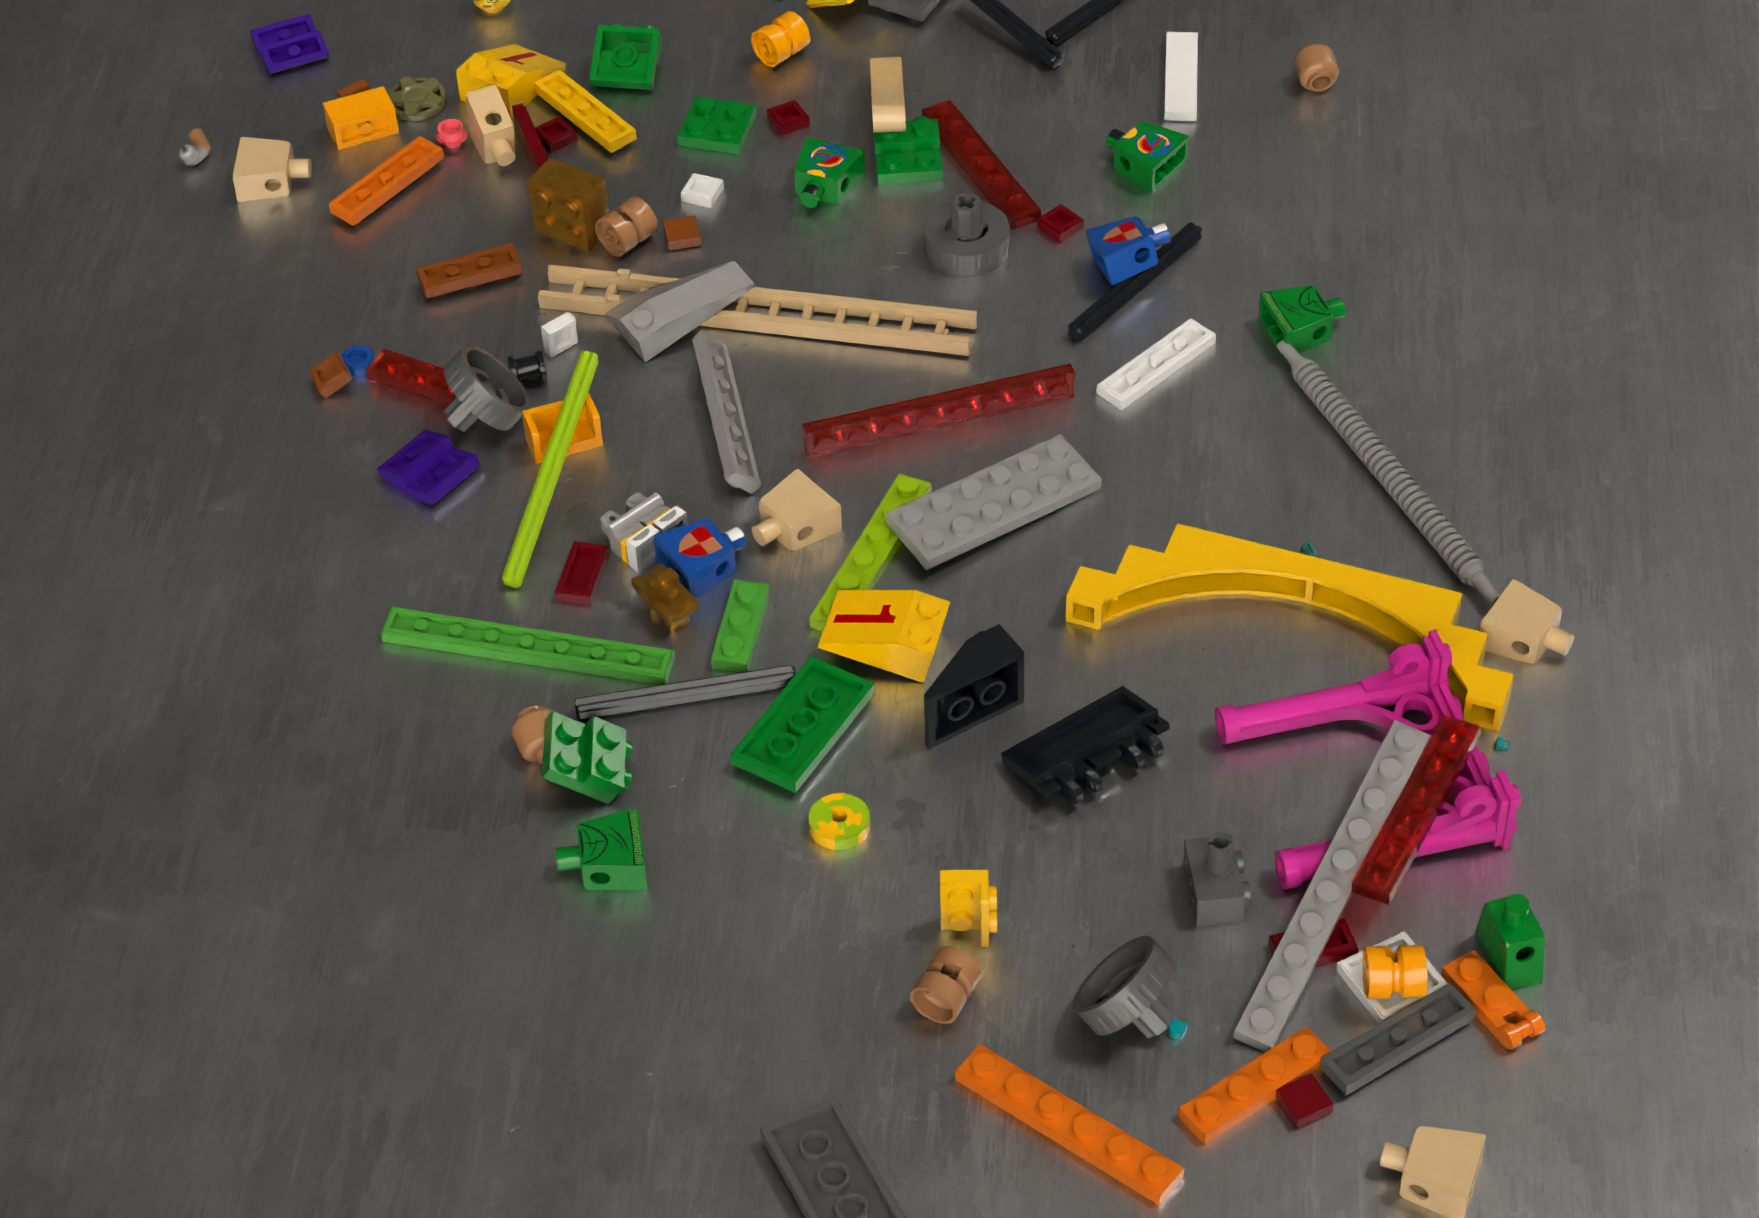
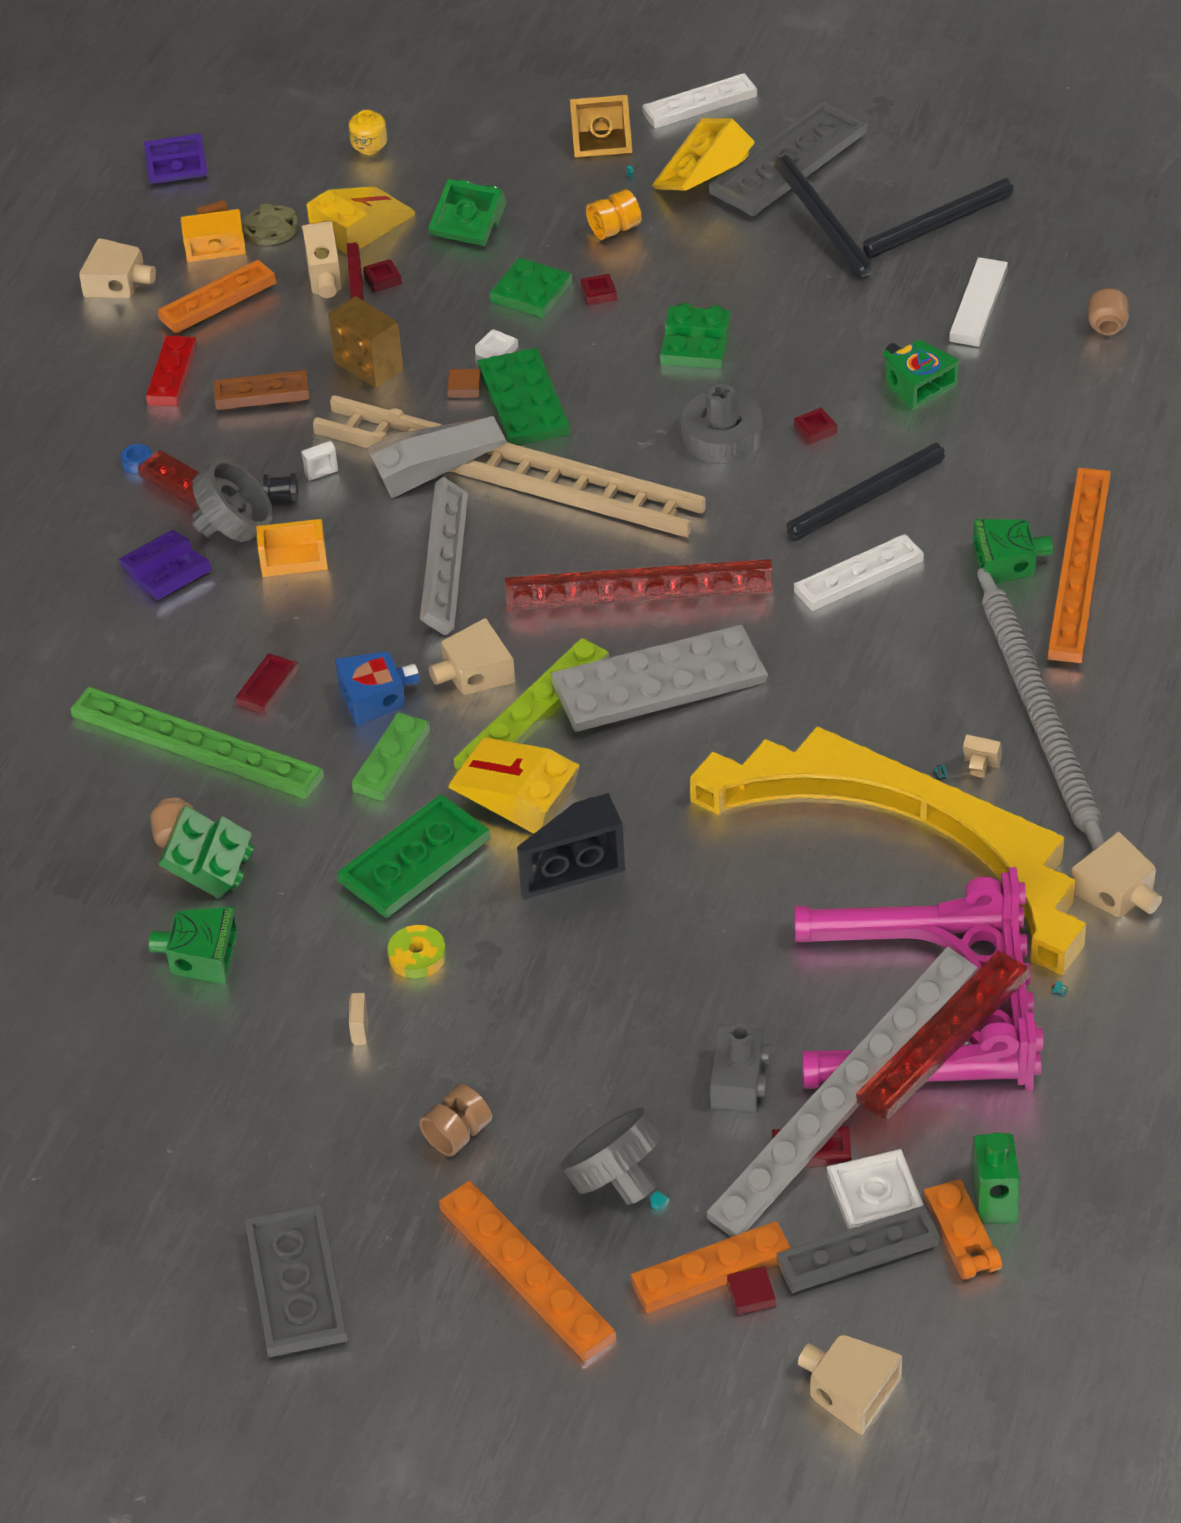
camera: 15 degrees right, 0 degrees up
arm [179,128,211,166] -> none
dark orange tile [309,351,353,399] -> none
coral plate [435,119,467,148] -> none
lime axle [502,350,599,588] -> none
yellow plate [534,69,637,153] -> none
axle [574,664,796,720] -> none
medium nougat wheel [595,196,658,257] -> none
light grey hips [600,492,687,573] -> none
pearl gold hips [631,563,699,631] -> none
green torso [794,137,865,208] -> none
tan beam [870,56,906,133] -> none
clear red plate [922,100,1041,230] -> none
yellow bracket [940,870,997,947] -> none
black hinge [1001,686,1170,804] -> none
blue torso [1085,216,1171,286] -> none
light orange wheel [1362,945,1427,999] -> none
none -> red plate [146,335,197,407]
none -> tan tile [349,993,368,1046]
none -> green plate [477,347,570,446]
none -> tan tile [963,734,1002,779]
none -> orange plate [1048,468,1111,663]

